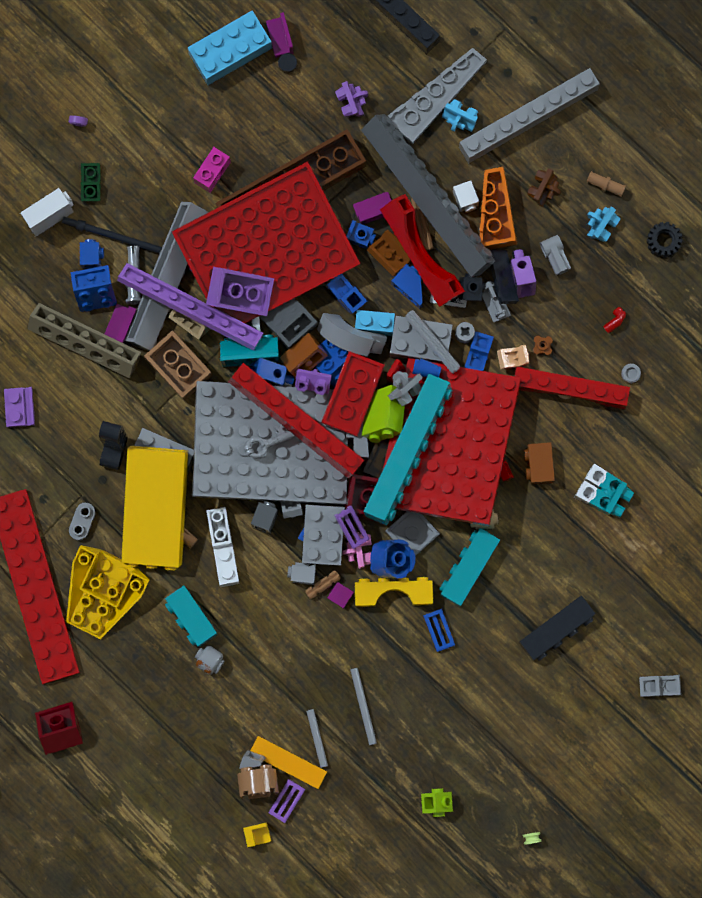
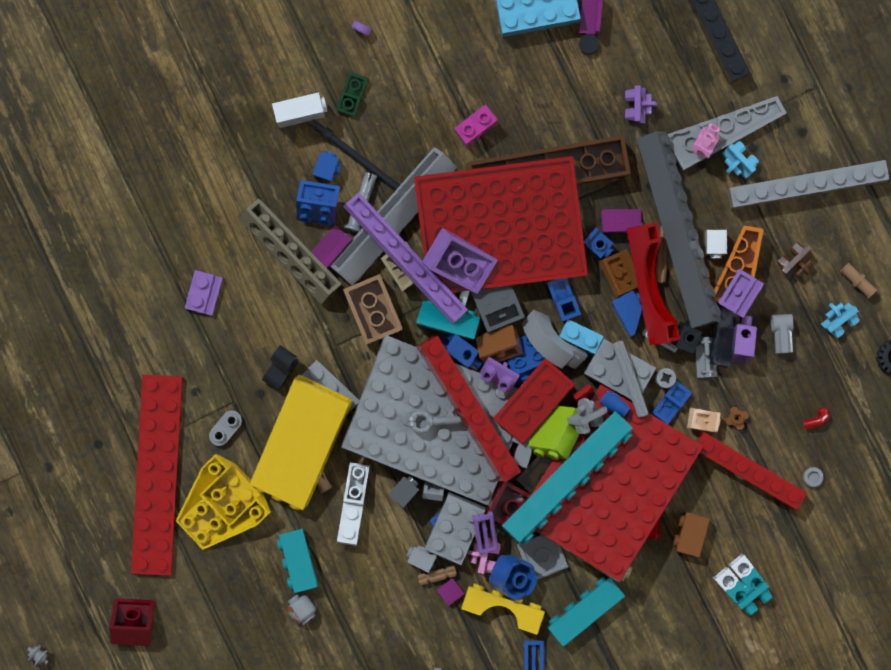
camera: 10 degrees right, 5 degrees up
none -> bright pink hips [692,123,720,158]
none -> medium lavender plate [718,269,764,318]

